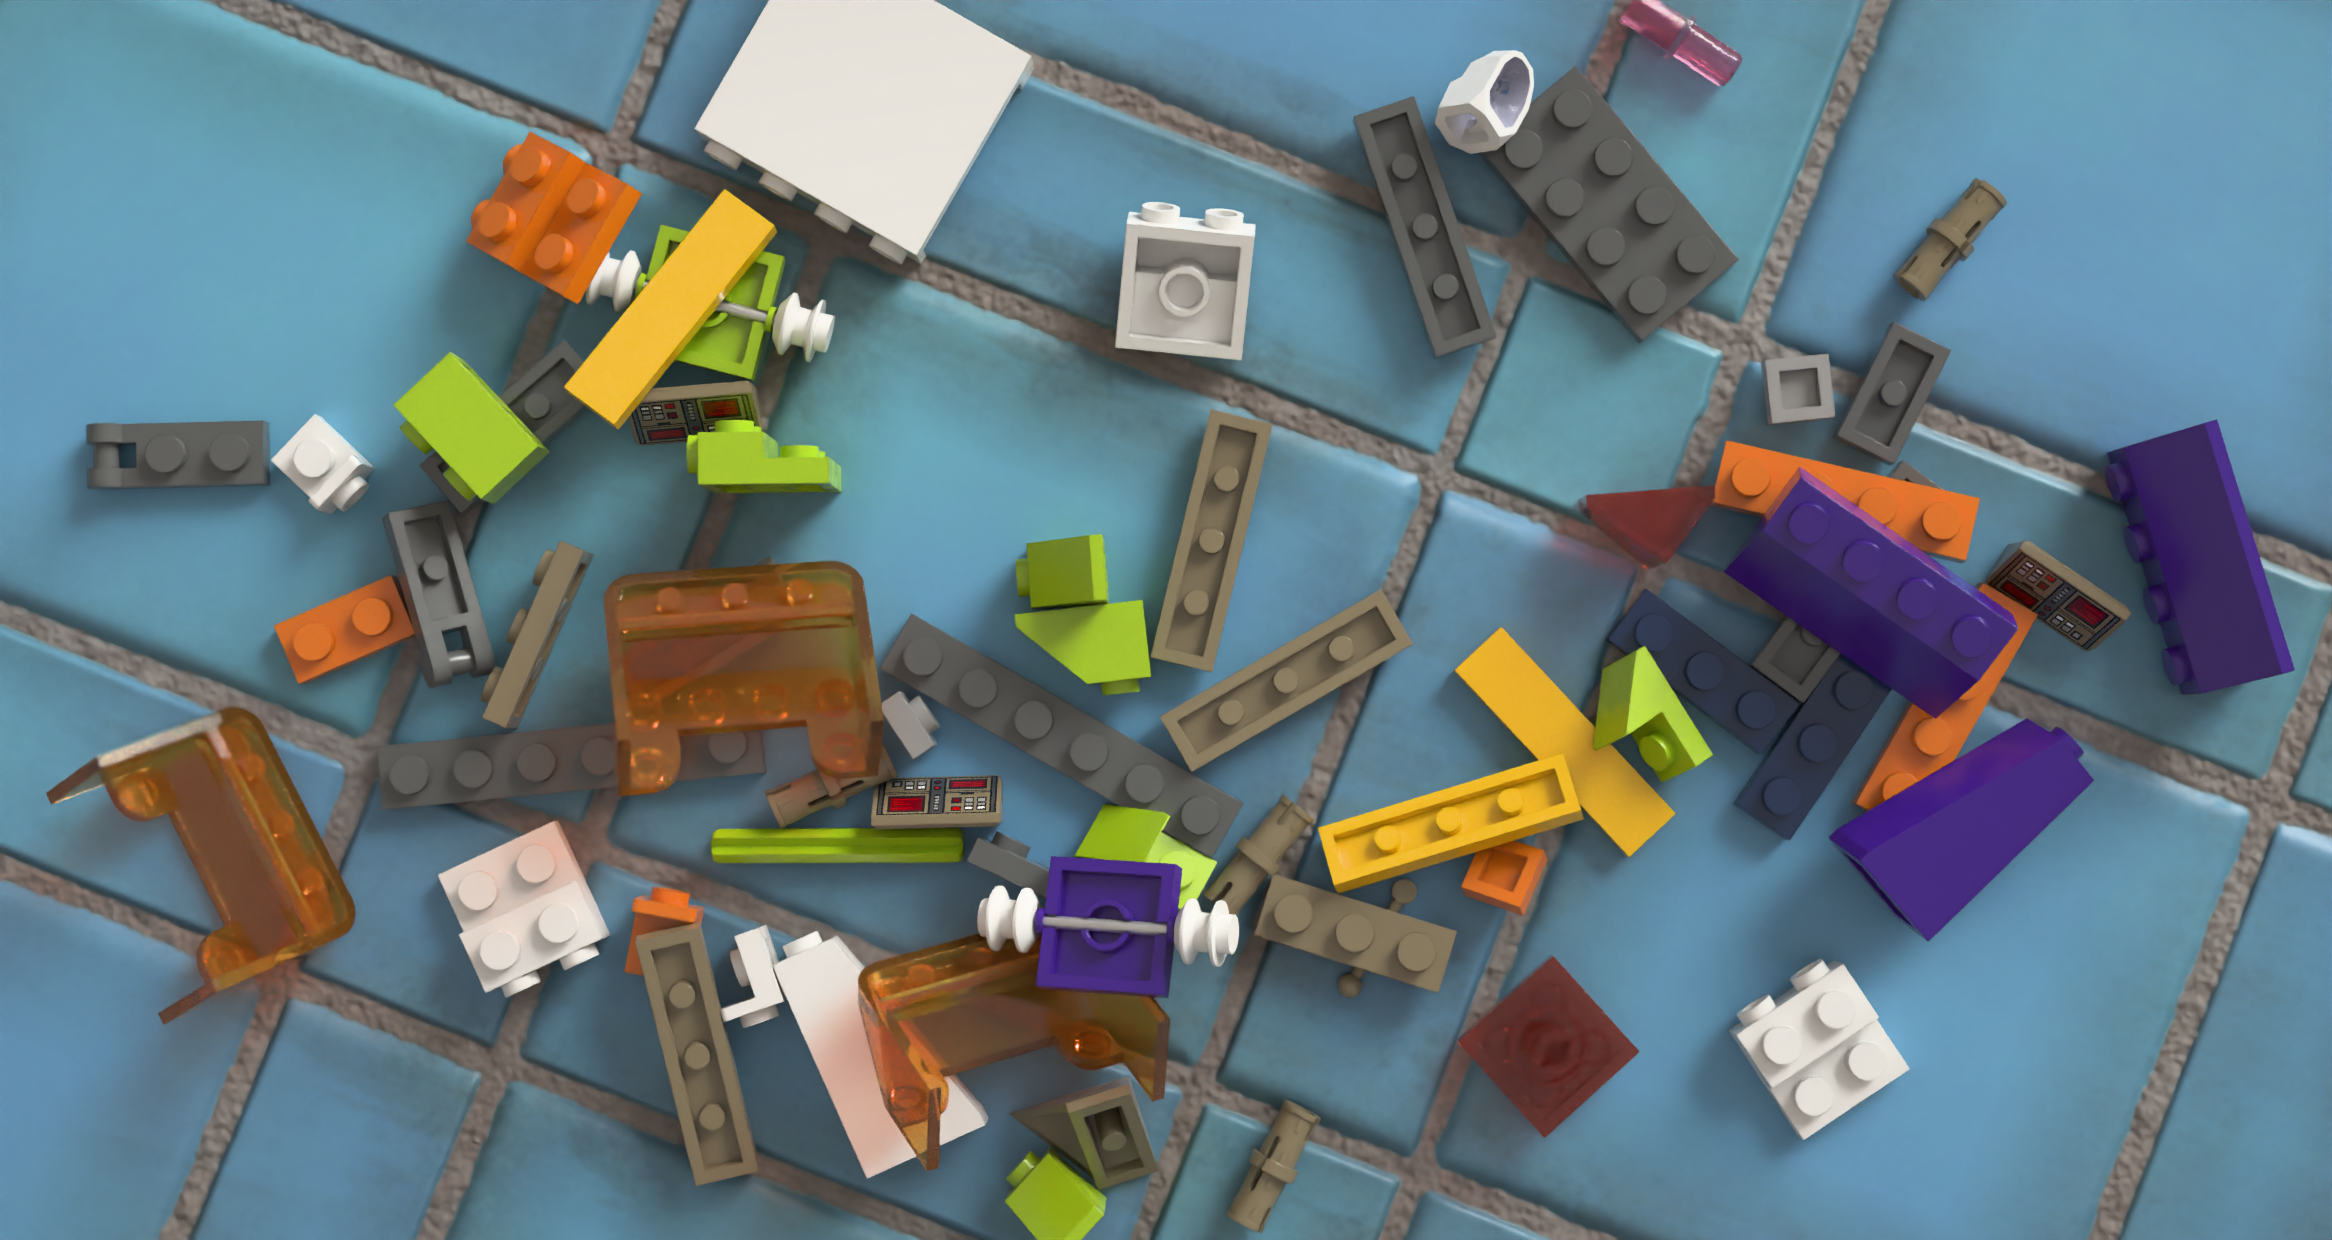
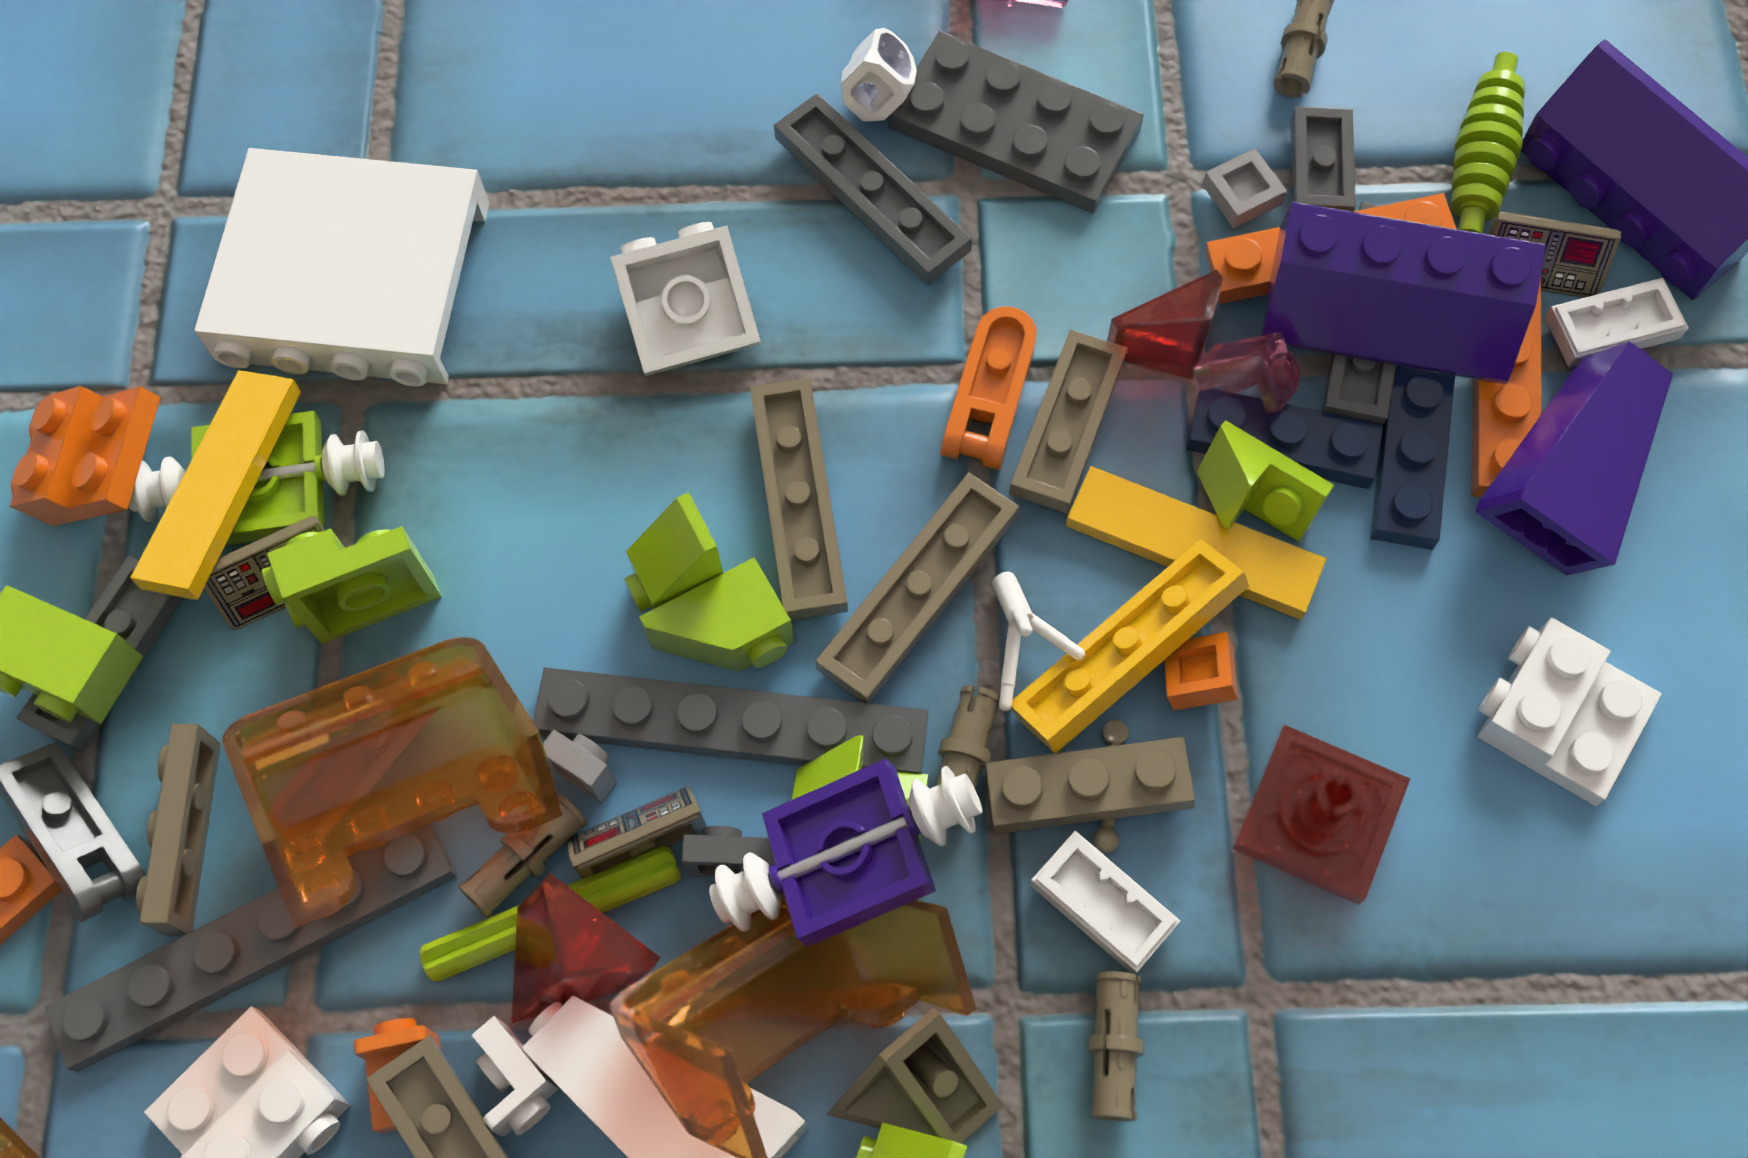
camera: 25 degrees left, 20 degrees down
none -> clear red slope [511,873,660,1024]
none -> orange plate [940,306,1037,471]
none -> white plant [992,572,1085,711]
none -> dark tan plate [1009,329,1128,514]
none -> white plate [1030,831,1180,974]
none -> clear pink bracket [1193,332,1300,413]
none -> lime piece [1451,52,1525,234]
none -> white plate [1545,278,1689,368]

